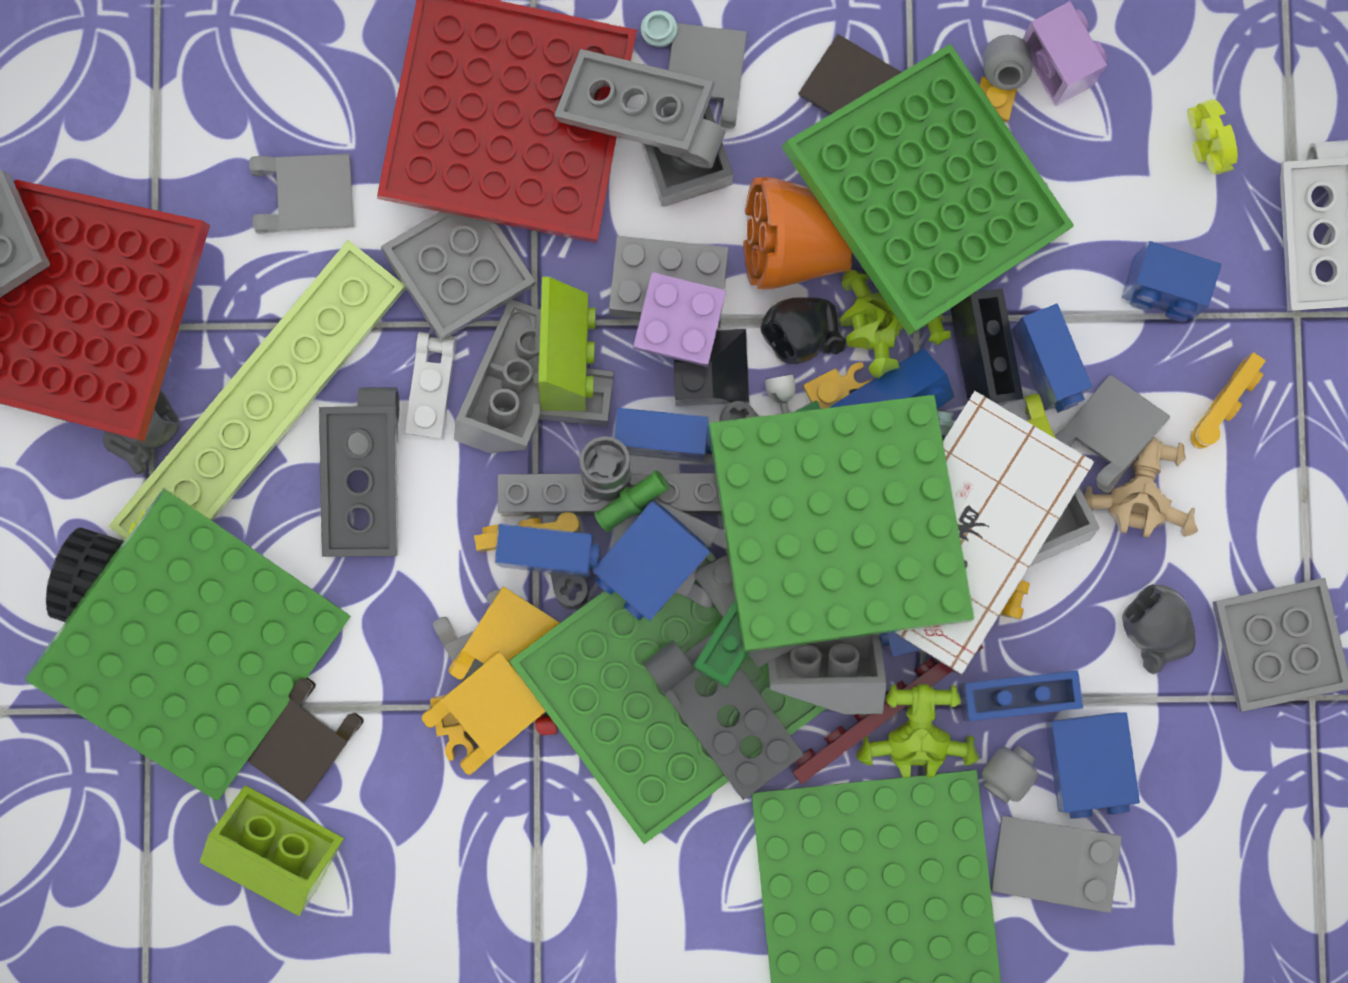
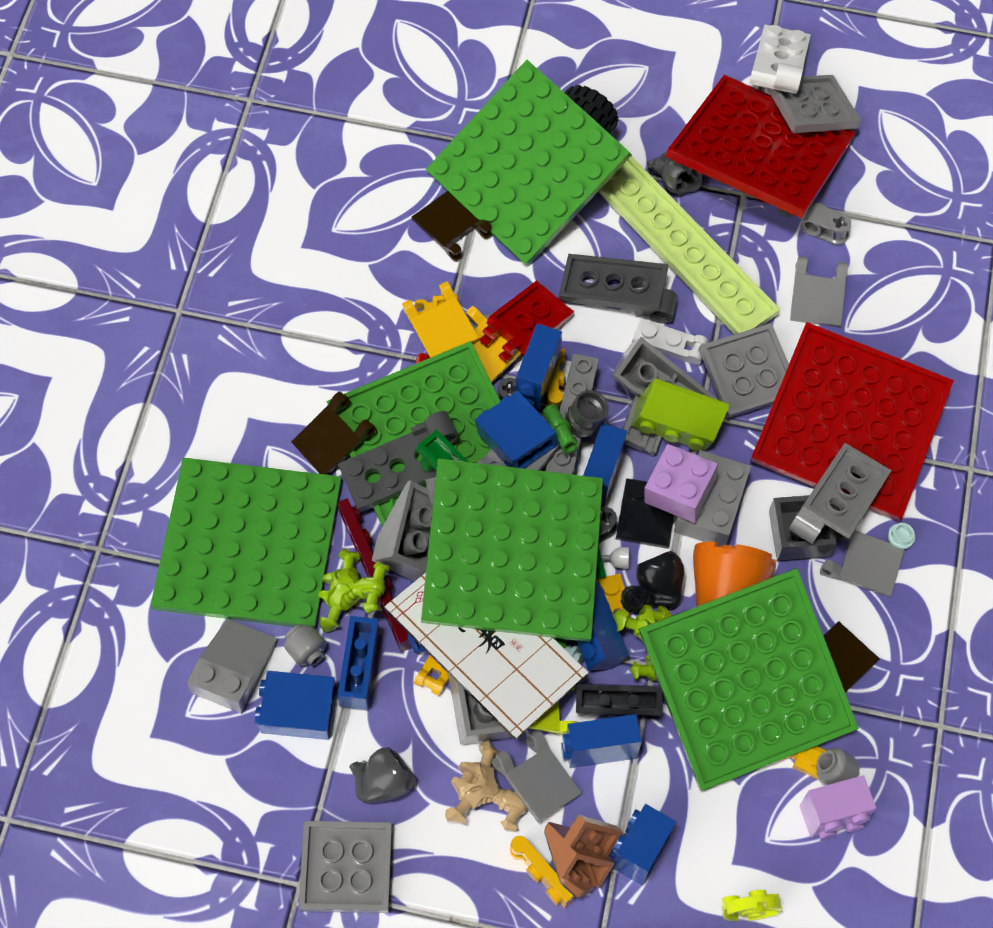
camera: 100 degrees right, 20 degrees down
lime slope [199,785,344,917] -> none
none -> dark brown flag [291,391,376,475]
none -> red tile [479,280,574,363]
none -> nougat piece [544,815,623,898]
none -> black plate [621,585,648,612]
none -> light grey piece [800,203,851,246]

